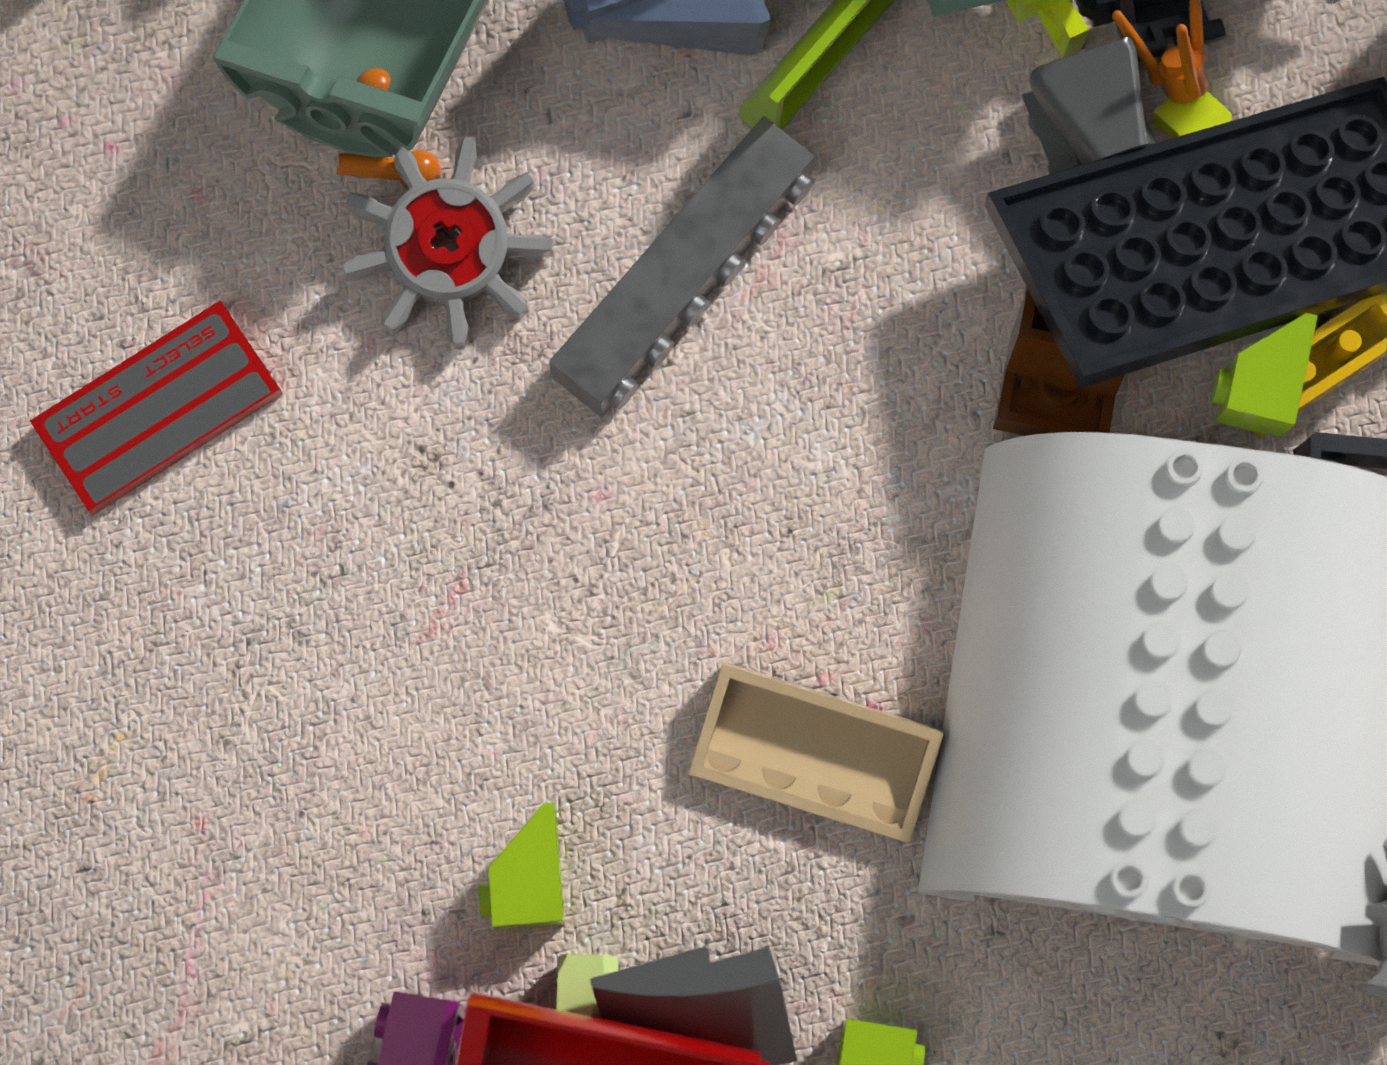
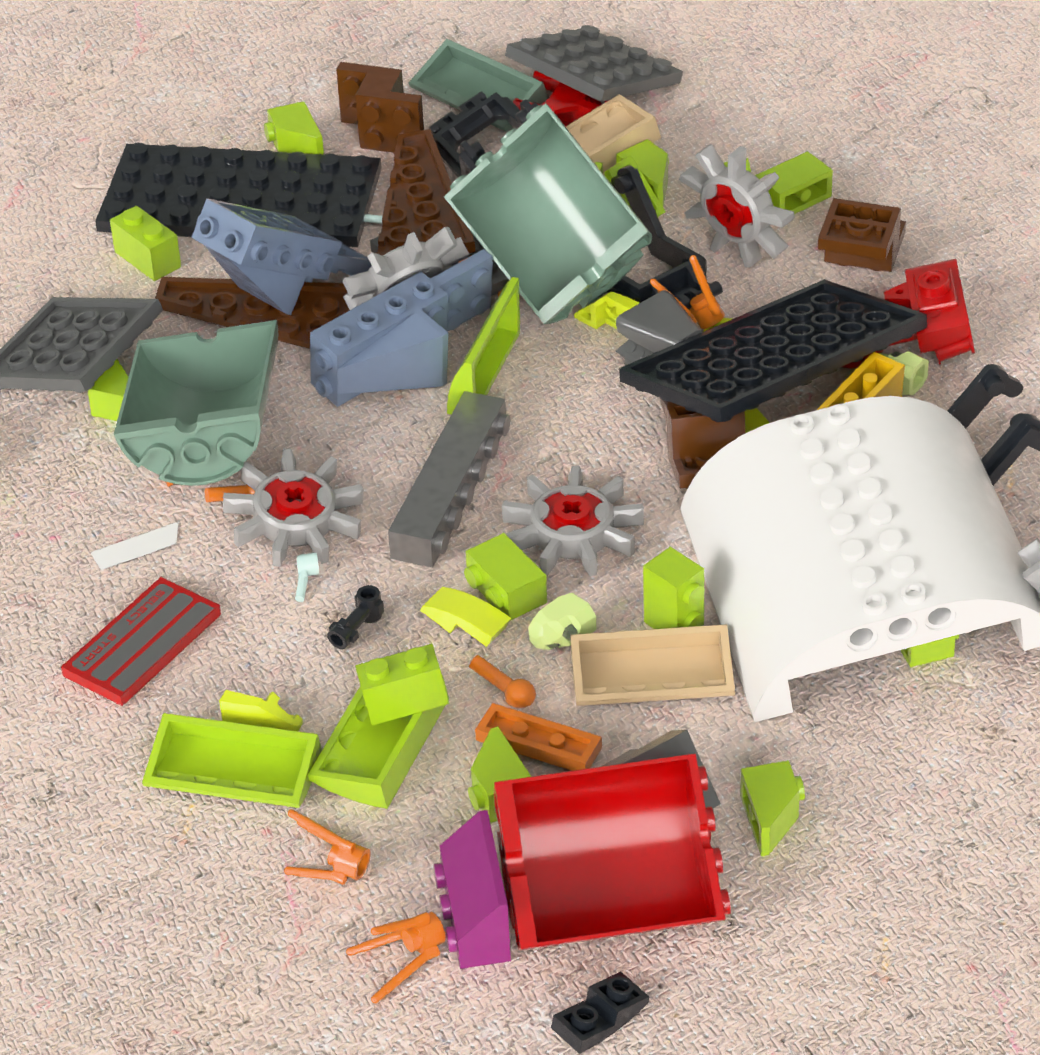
camera: 15 degrees left, 35 degrees down
lime slope [1210,313,1318,438] -> none
none -> white sticker [91,523,179,570]
none -> lime slope [142,713,322,808]
none -> neon yellow slope [219,690,303,731]
none -> orange plant [284,809,371,885]
none -> light aqua hand [295,553,319,602]
none -> lime slope [308,676,449,809]
none -> black bar [327,585,384,649]
none -> lime brick [355,644,449,726]
none -> neon yellow slope [420,586,511,647]
none -> lime brick [464,533,547,621]
none -> orange bar [469,655,536,708]
none -> orange plate [475,703,602,771]
none -> light grey gear [502,466,644,576]
none -> yellowish green rock [528,593,597,650]
none -> lime brick [643,546,705,629]

